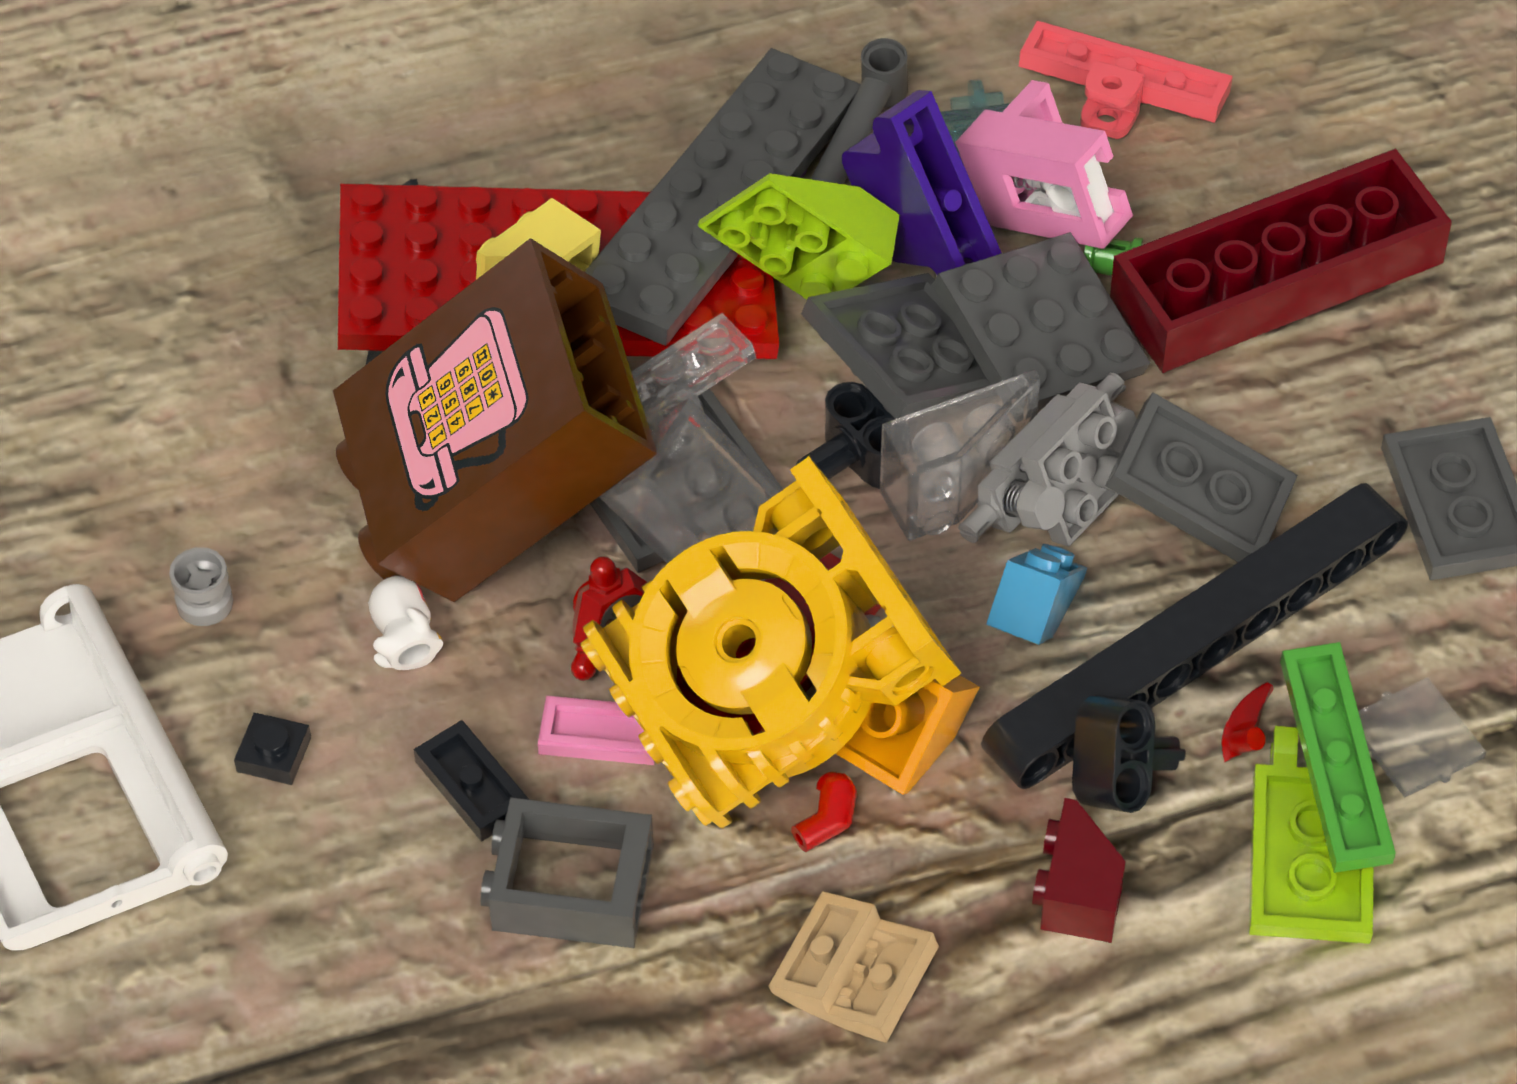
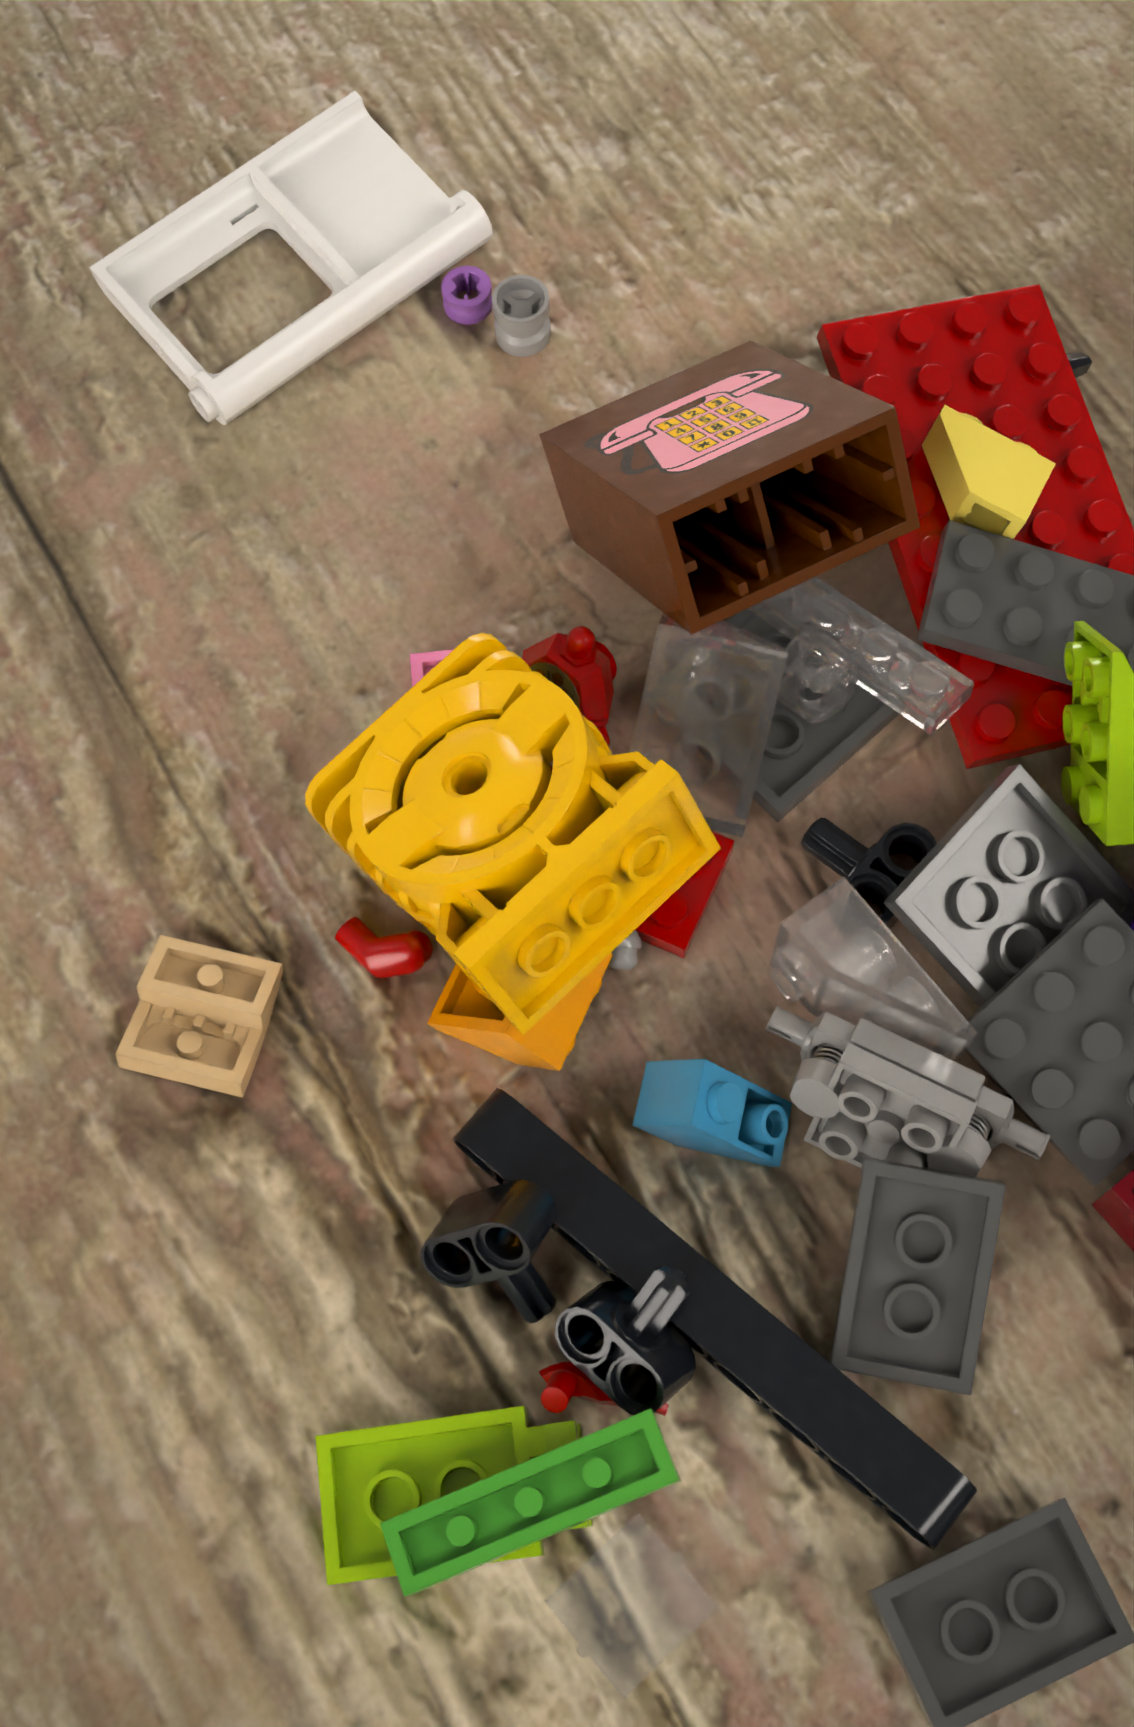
camera: 80 degrees right, 15 degrees up
black plate [234,712,311,785] -> none
white animal [368,576,443,670] -> none
black plate [413,720,529,842] -> none
dark grey window [480,798,654,948] -> none
dark red slope [1032,798,1126,943] -> none
none -> medium lavender bush [441,265,492,325]
none -> black beam [555,1265,696,1415]

